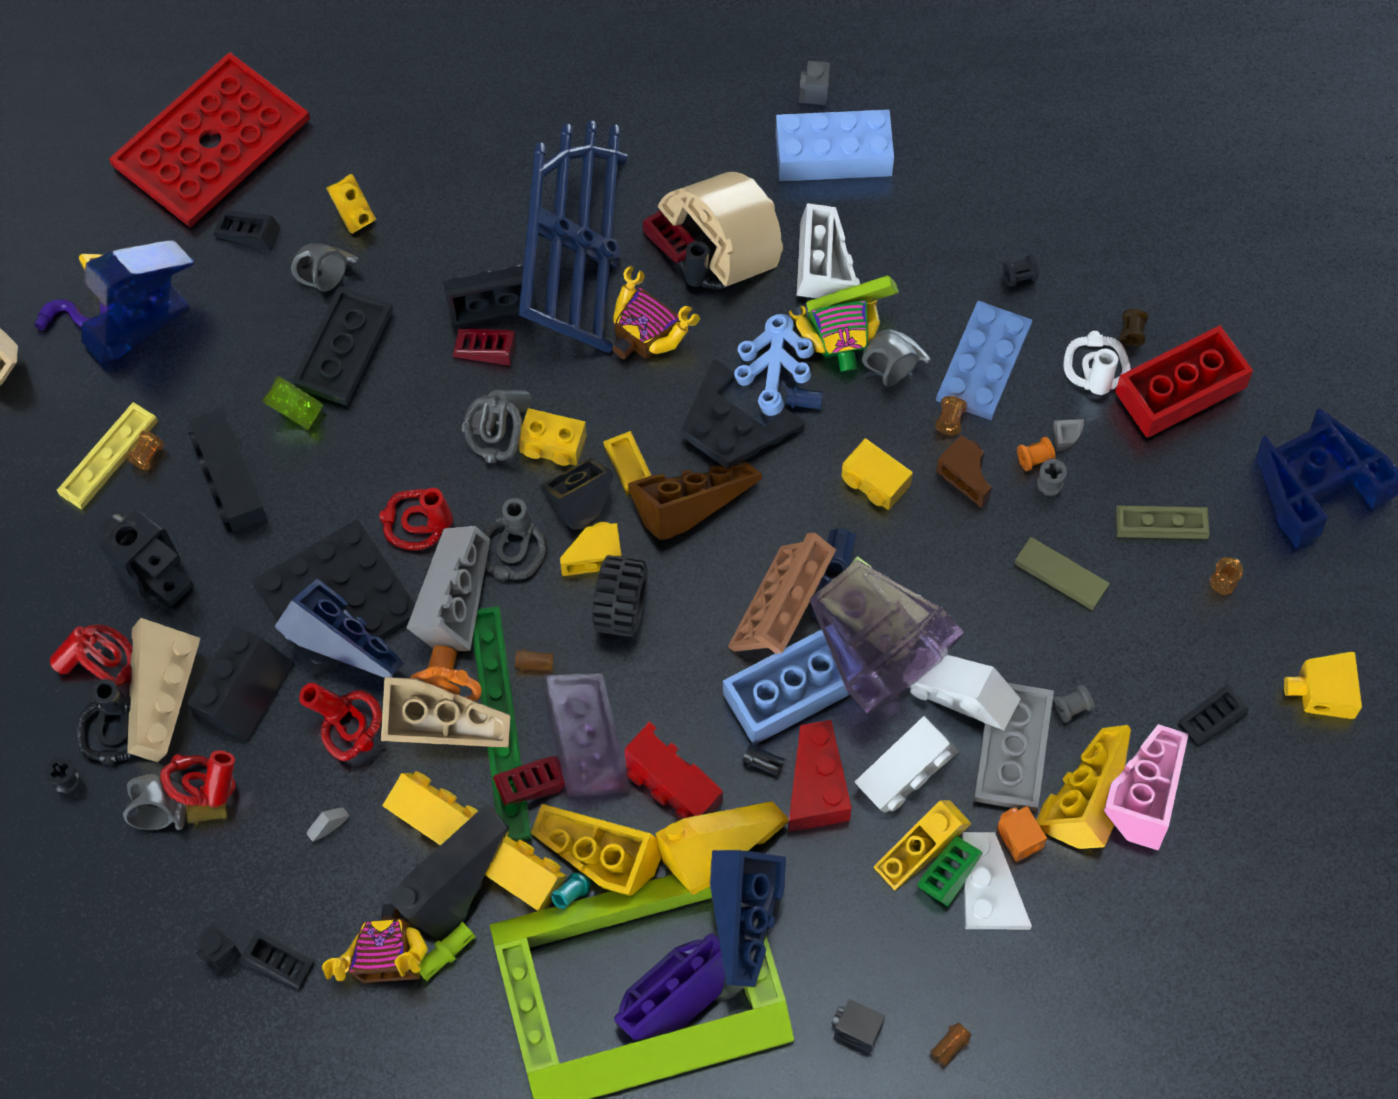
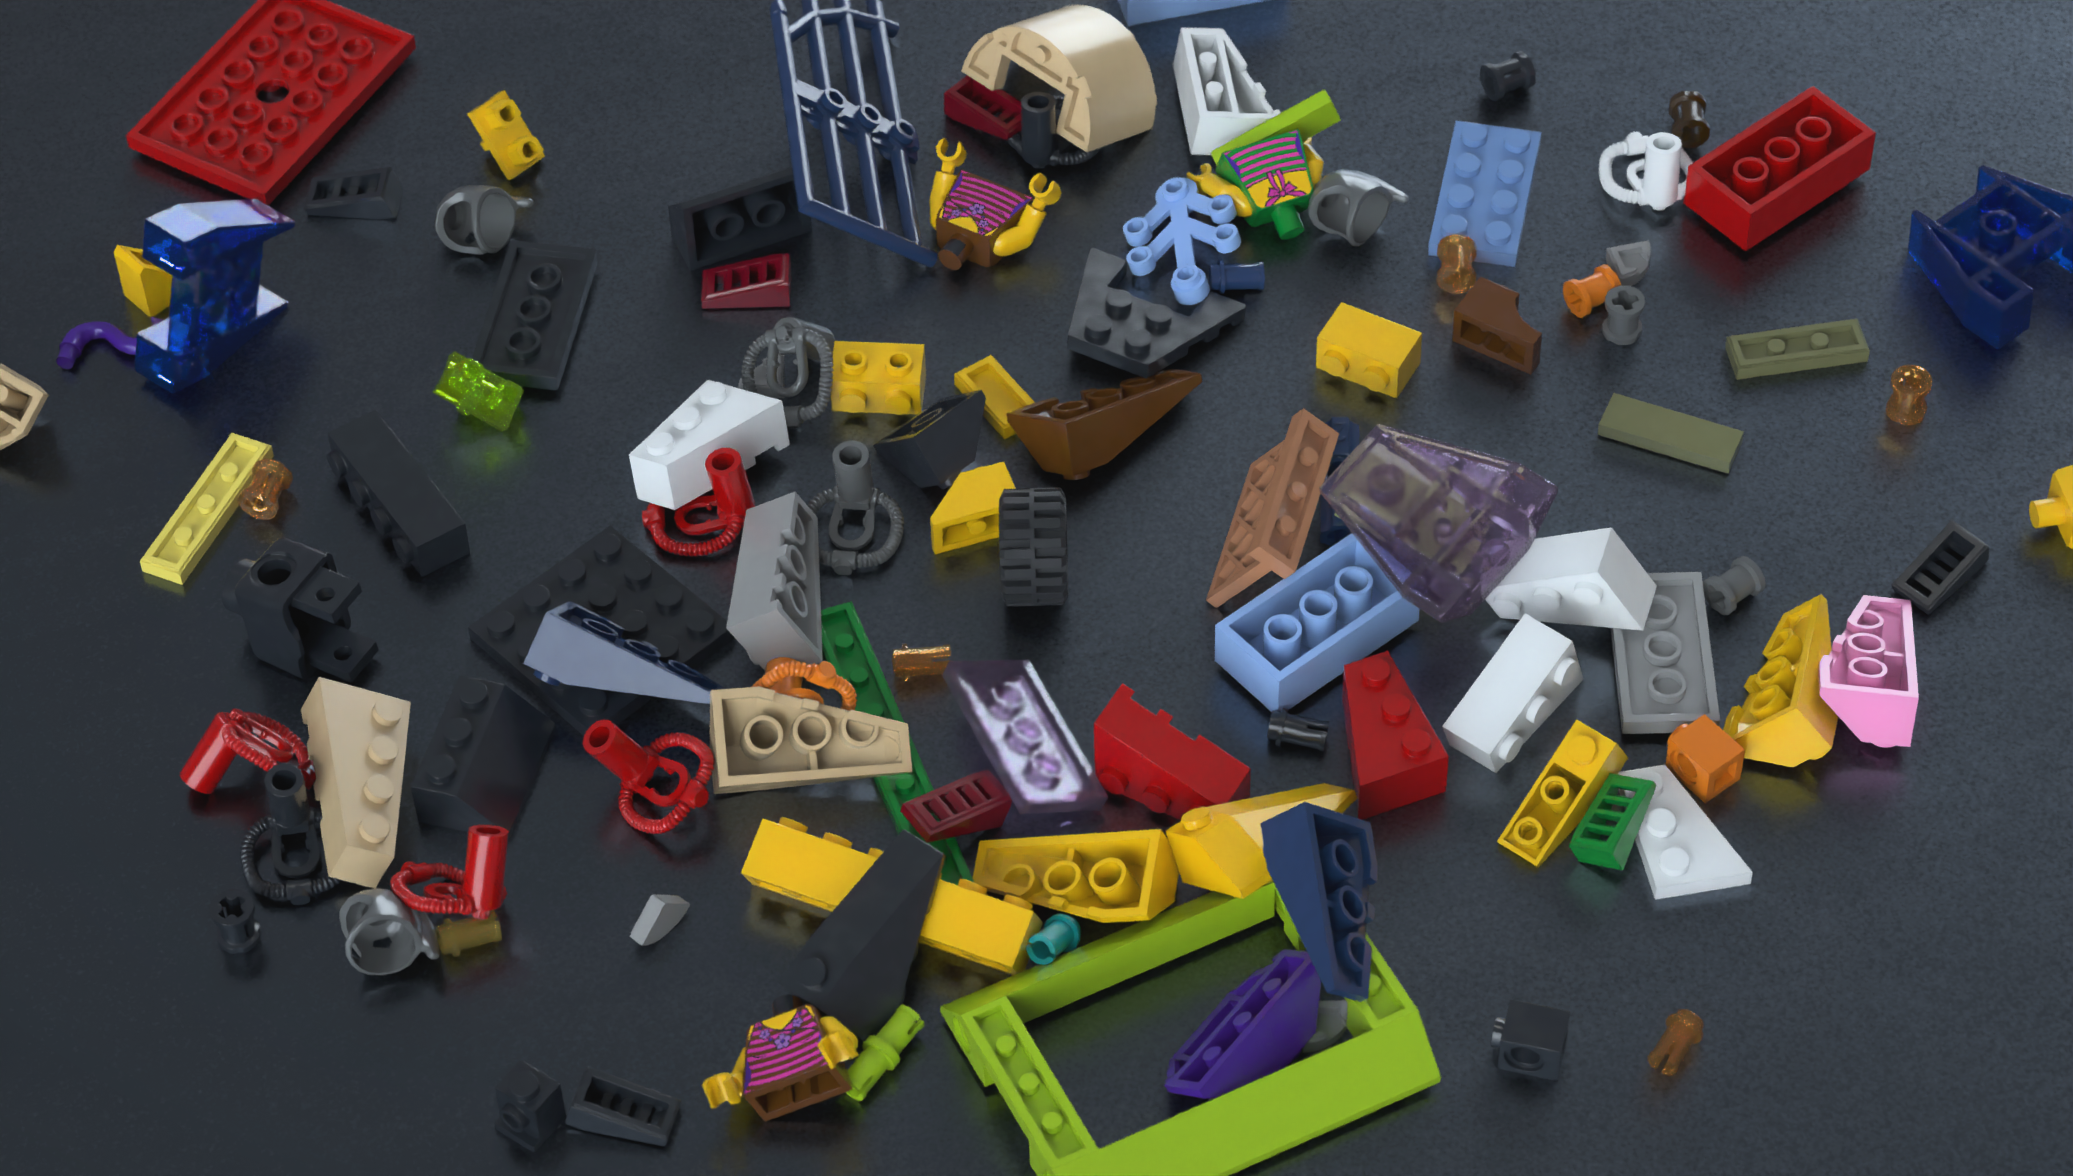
camera: 10 degrees left, 15 degrees down
none -> white wedge [629,380,790,510]

